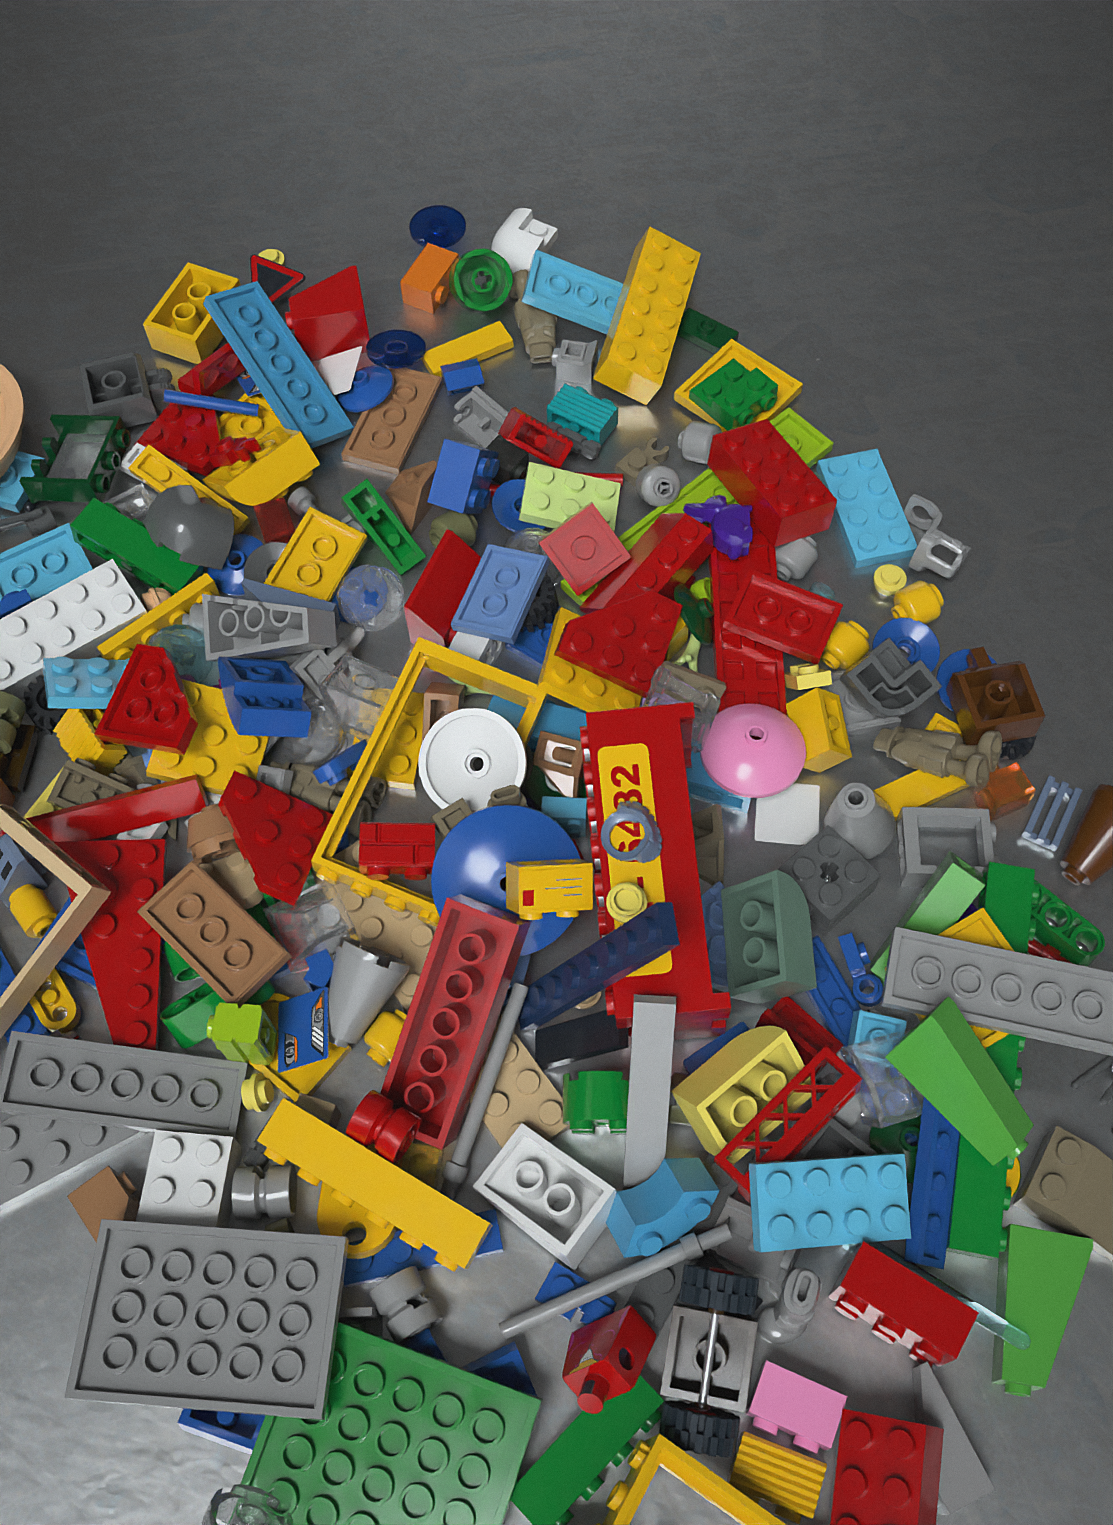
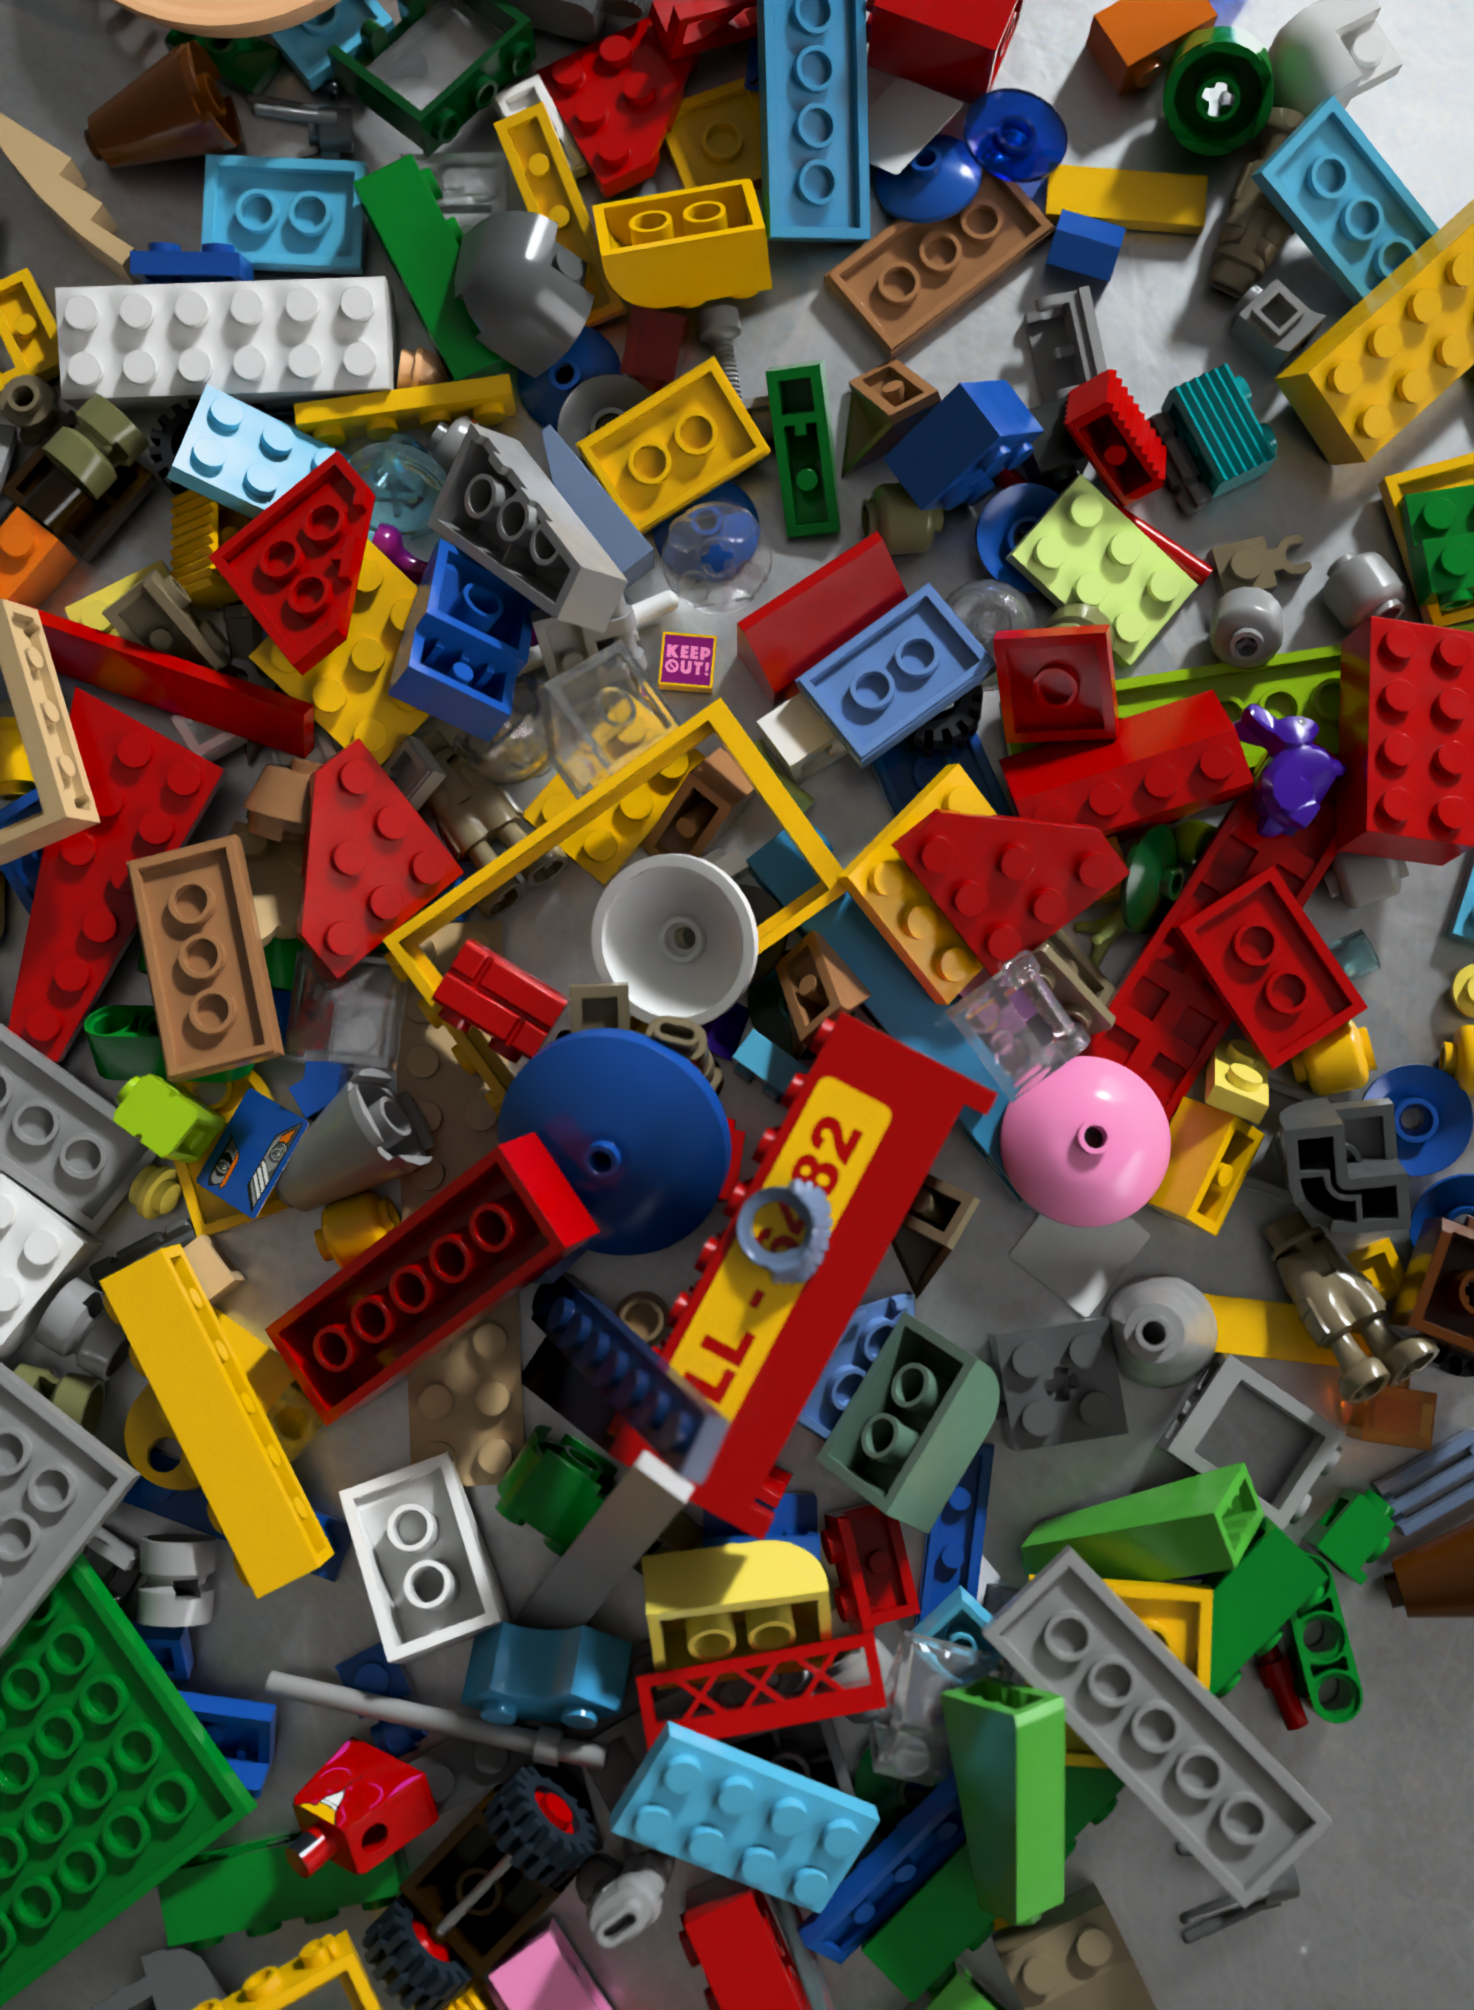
camera: 30 degrees right, 20 degrees up
blue bar [164,389,259,417] -> none
red plate [208,436,262,468] -> none
blue plate [312,739,367,786] -> none
red wheel [346,1090,422,1165] -> none
light grey bar [440,983,529,1200] -> none
yellow brick [506,858,593,920] -> none
light yellow plate [606,882,647,923] -> none
blue plate [838,933,883,1007] -> none
none -> tile [658,631,717,694]
none -> green brick [1301,1487,1396,1585]

